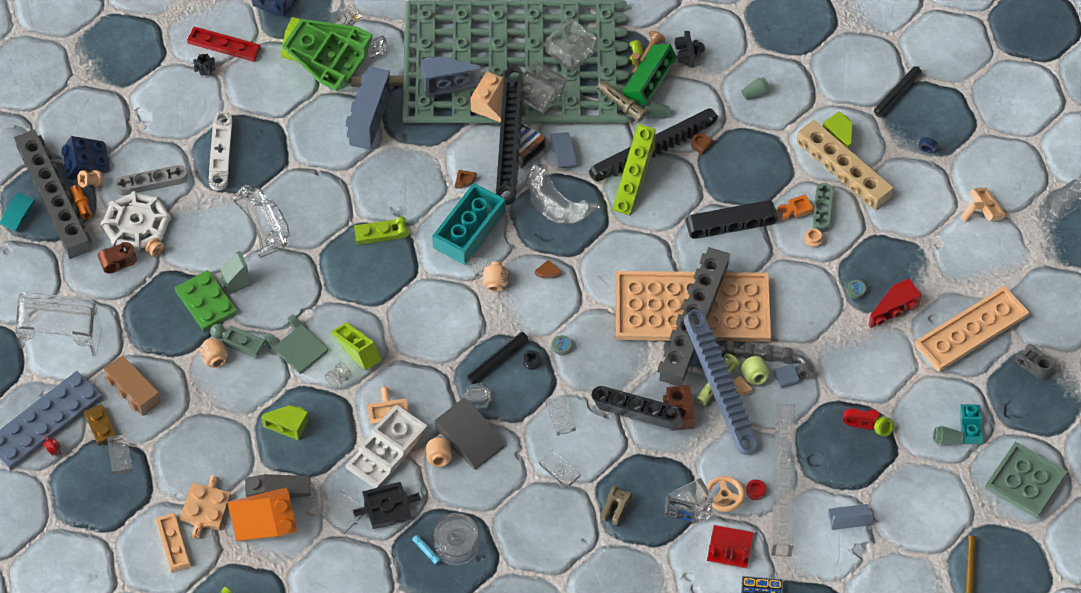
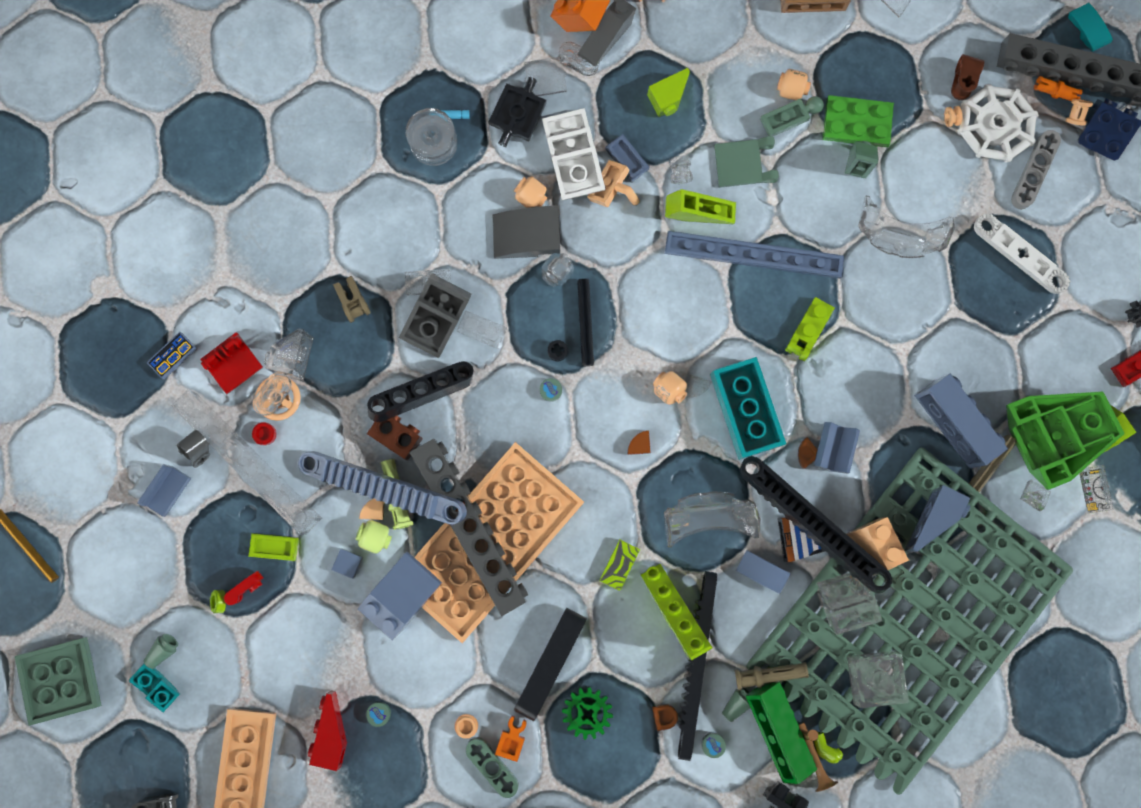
camera: 130 degrees right, 25 degrees up
flat silver bar [700,341,814,379] -> none
none -> dark grey piece [177,430,210,468]
none -> lime tile [248,534,299,561]
none -> clear plate [253,373,292,416]
none -> sand blue slope [358,552,442,640]
none -> dark grey slope [399,273,472,358]
none -> green gear [562,686,613,740]
none -> tile [599,539,640,591]
none -> sand blue tile [605,134,650,182]
none -> sand blue tile [664,231,844,279]
none -> sand green tile [701,733,726,758]
none -> sand blue panel [814,422,860,474]

